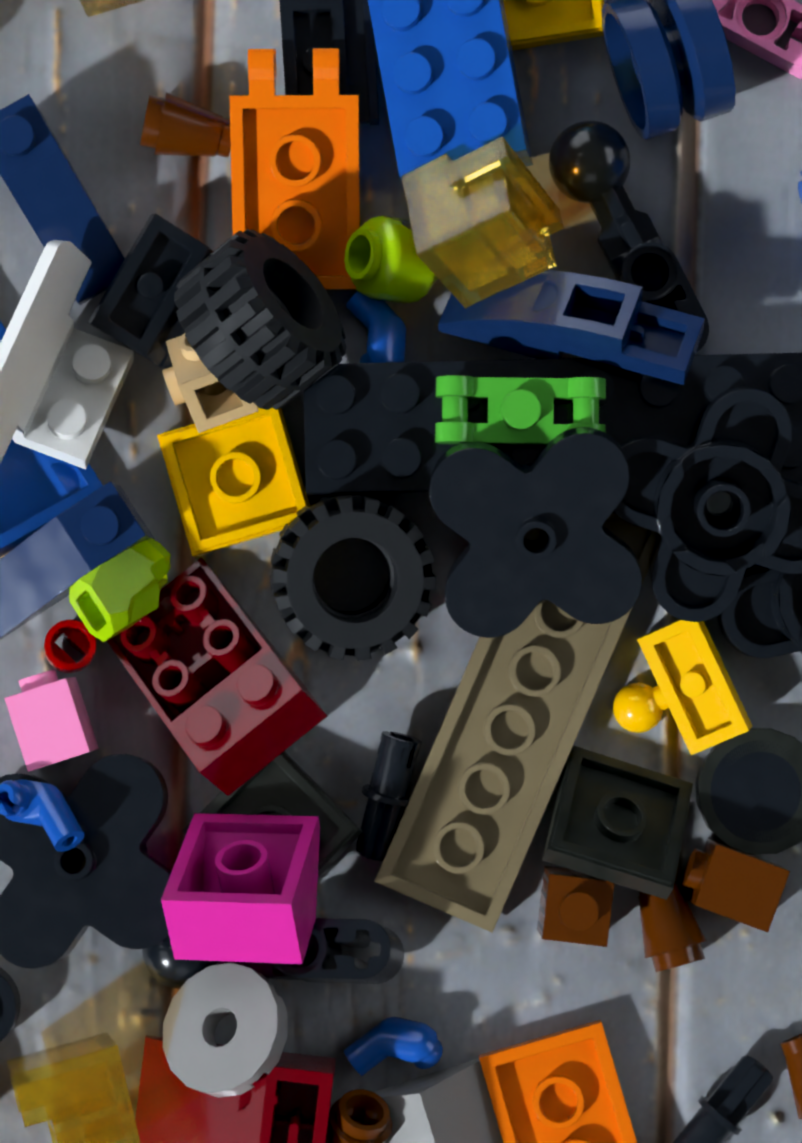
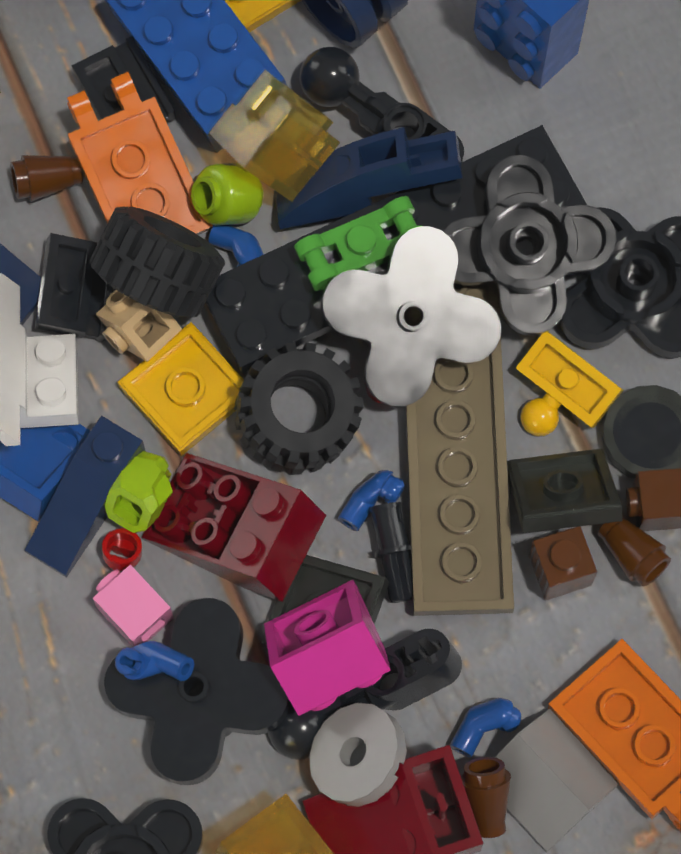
camera: 25 degrees left, 15 degrees down
none -> blue arm [338,470,405,531]

